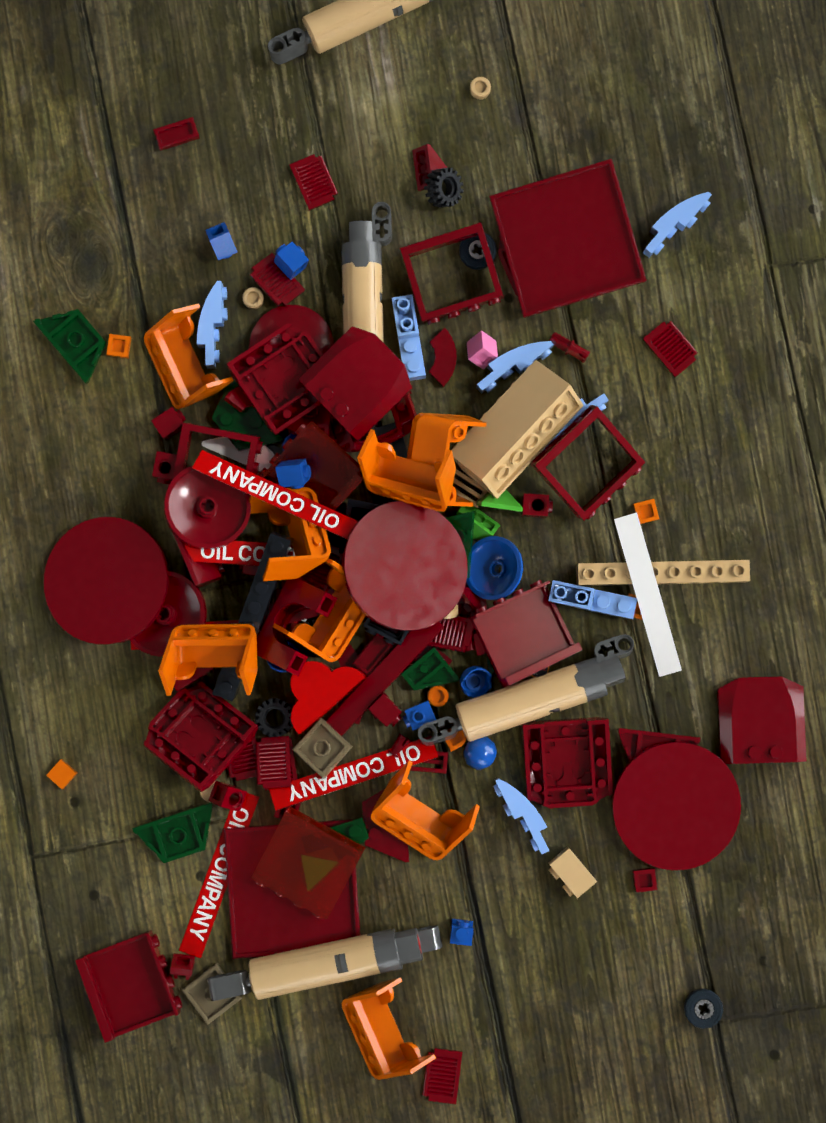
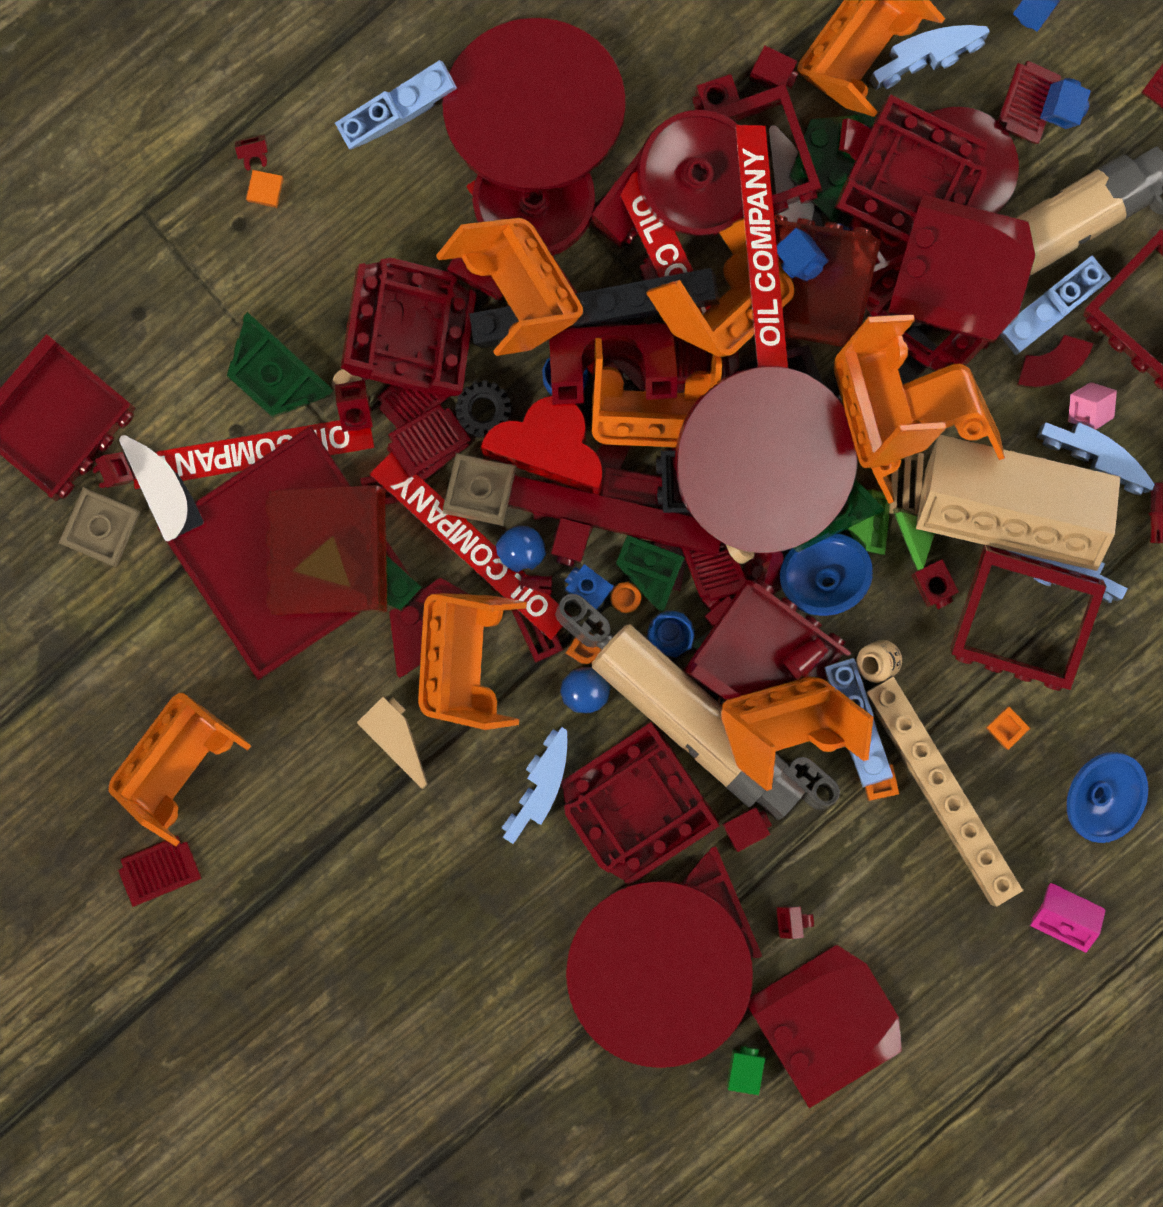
camera: 60 degrees right, 0 degrees up
piece [207,925,443,1001] -> none
tan tile [243,287,264,309] -> none
blue brick [449,918,474,946] -> none
tan brick [548,846,597,898] -> none
white sticker [614,512,682,677] -> none
dark red tile [633,868,657,893] -> none
black bush [684,989,723,1029] -> none
none -> white sticker [119,435,204,541]
none -> dark red tile [235,134,268,171]
none -> light blue slope [335,60,457,150]
none -> tan slope [357,697,428,789]
none -> blue hair [496,526,546,572]
none -> orange windscreen [721,677,874,791]
none -> dark red brick [722,807,772,852]
none -> green brick [726,1046,765,1096]
none -> dark red tile [776,906,814,939]
none -> dark red cone [782,637,829,680]
none -> tan head [857,640,902,683]
none -> dark pink panel [1030,883,1105,953]
none -> blue dish [1067,752,1148,843]

